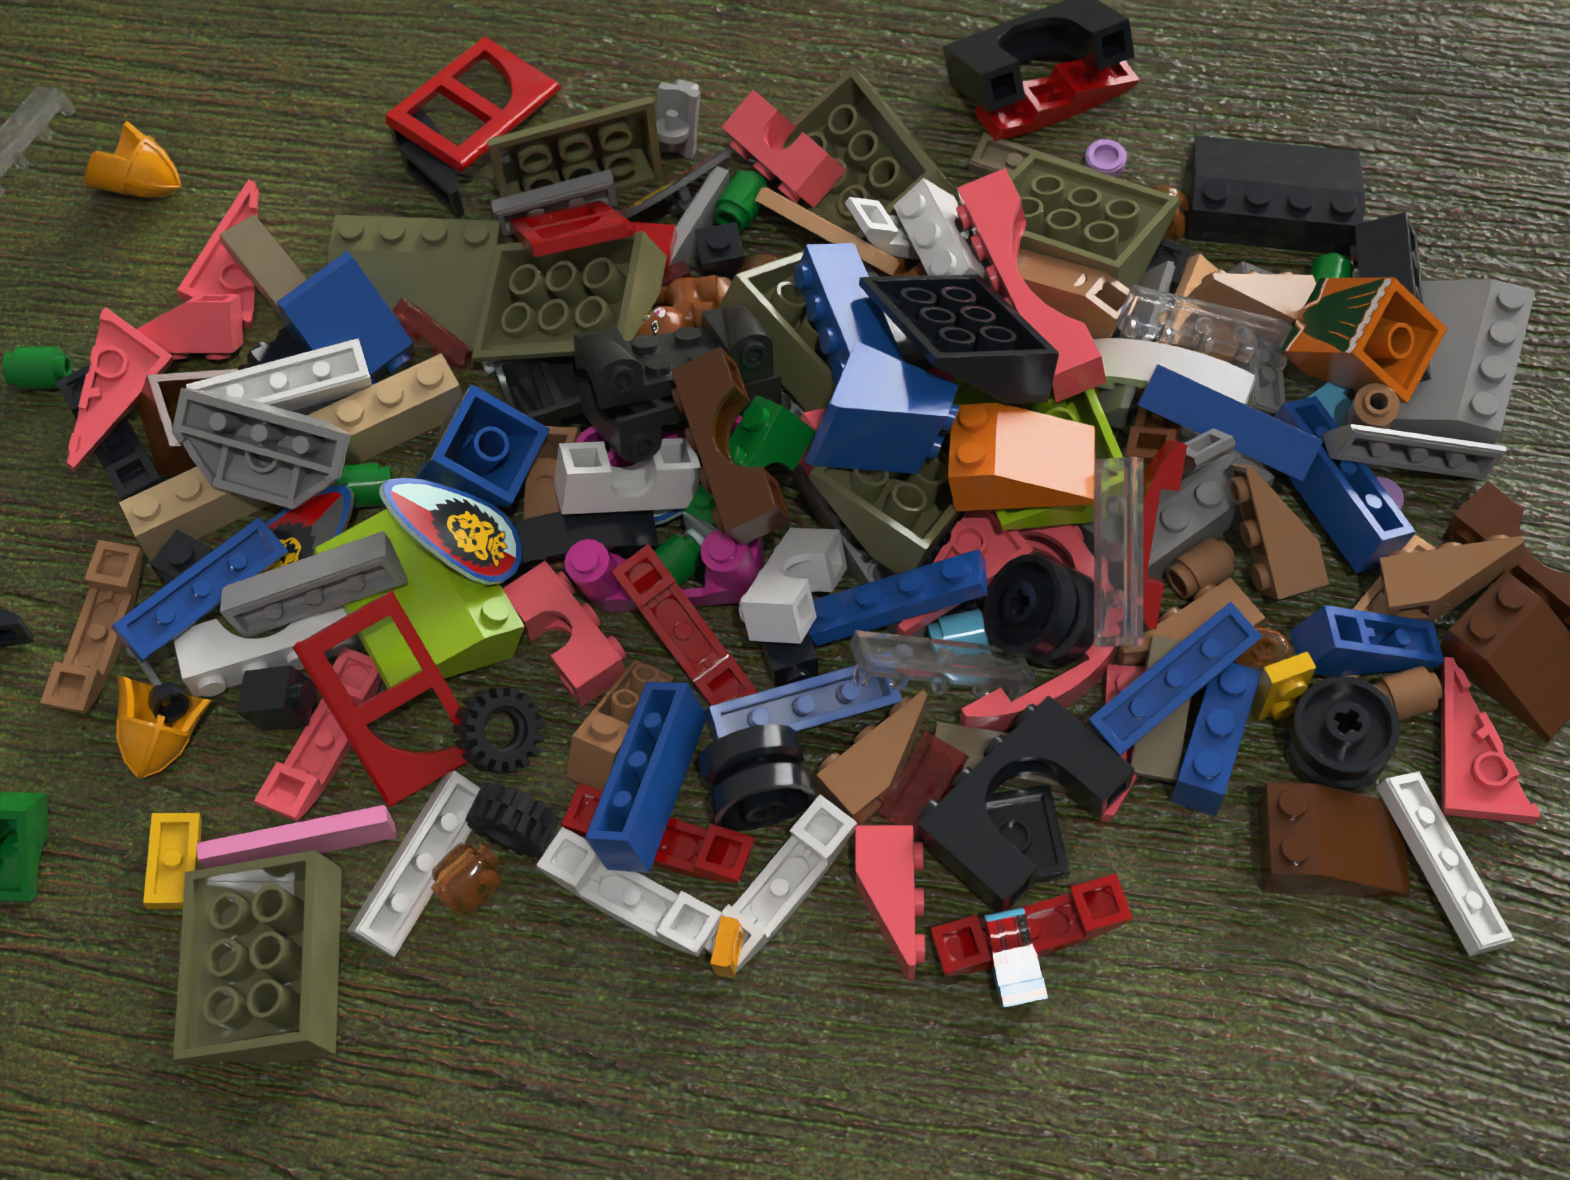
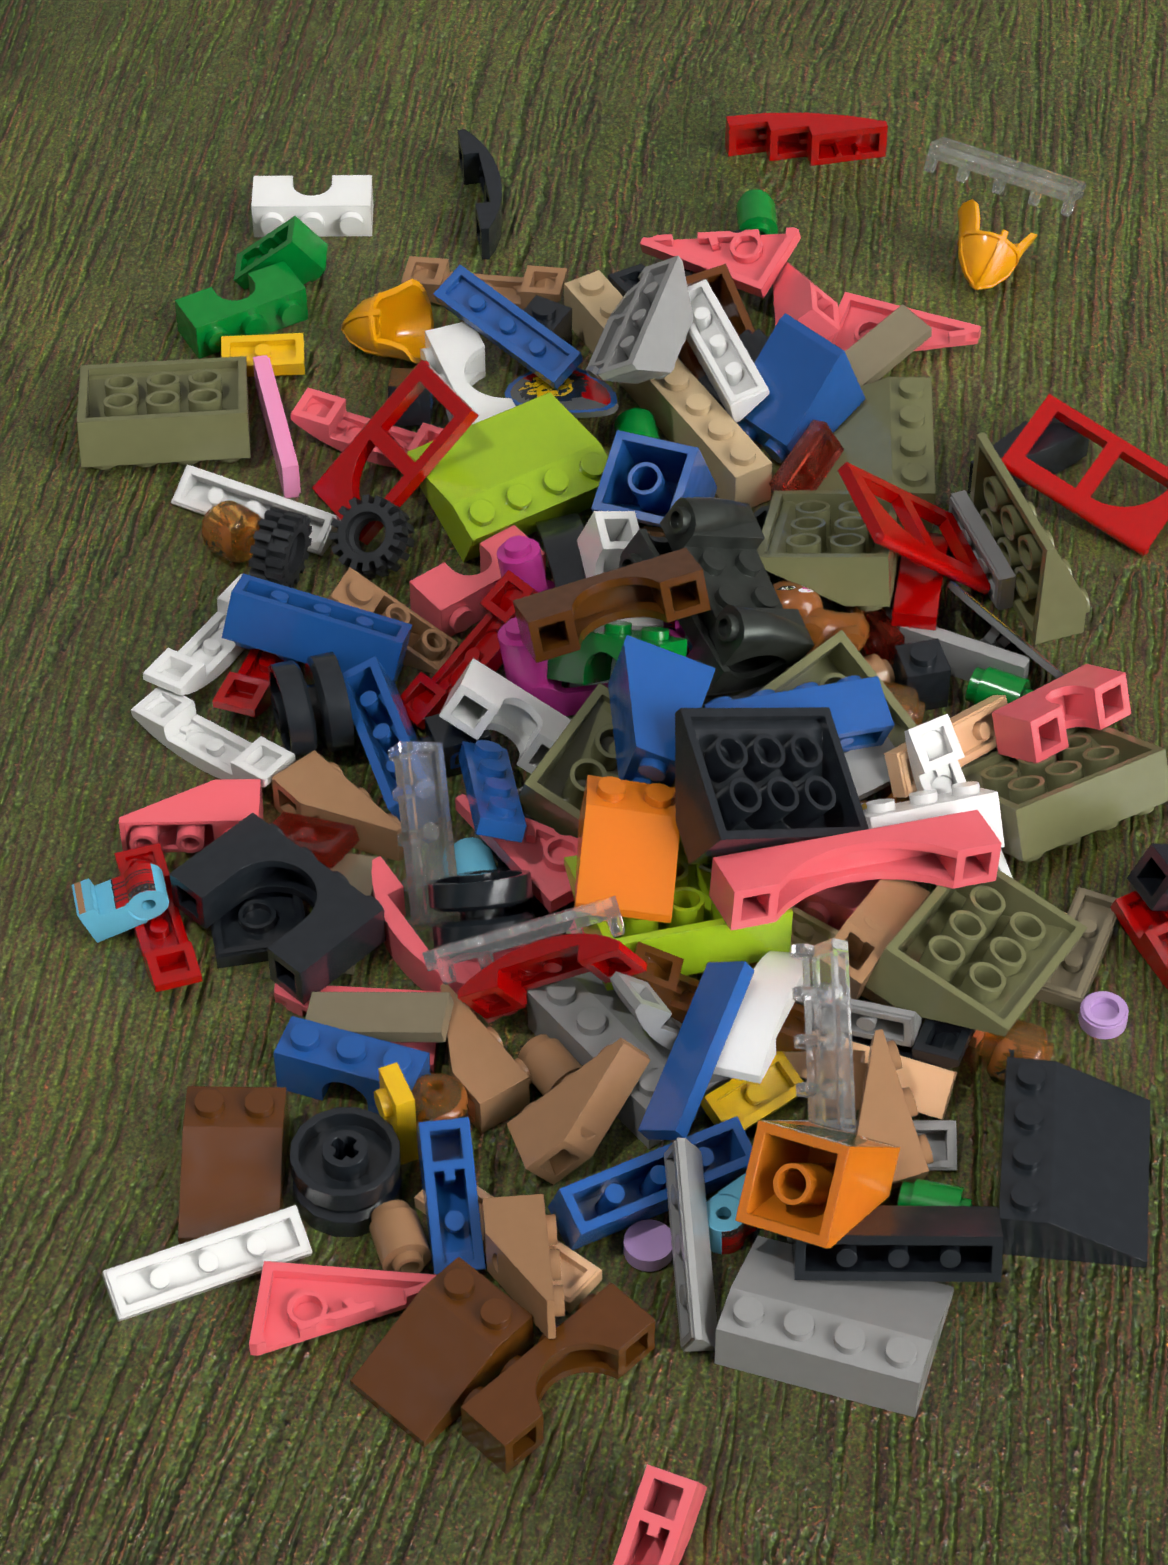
camera: 85 degrees right, 15 degrees down
black hinge [126,647,189,723] -> none
light grey slope [220,532,407,638] -> none
shield [379,478,522,585] -> none
light grey hips [656,79,700,160] -> none
light orange tile [710,916,745,978] -> none
blue plate [1086,601,1262,756] -> none
medium nougat brick [1346,383,1400,429] -> none
none -> green arch [175,261,308,359]

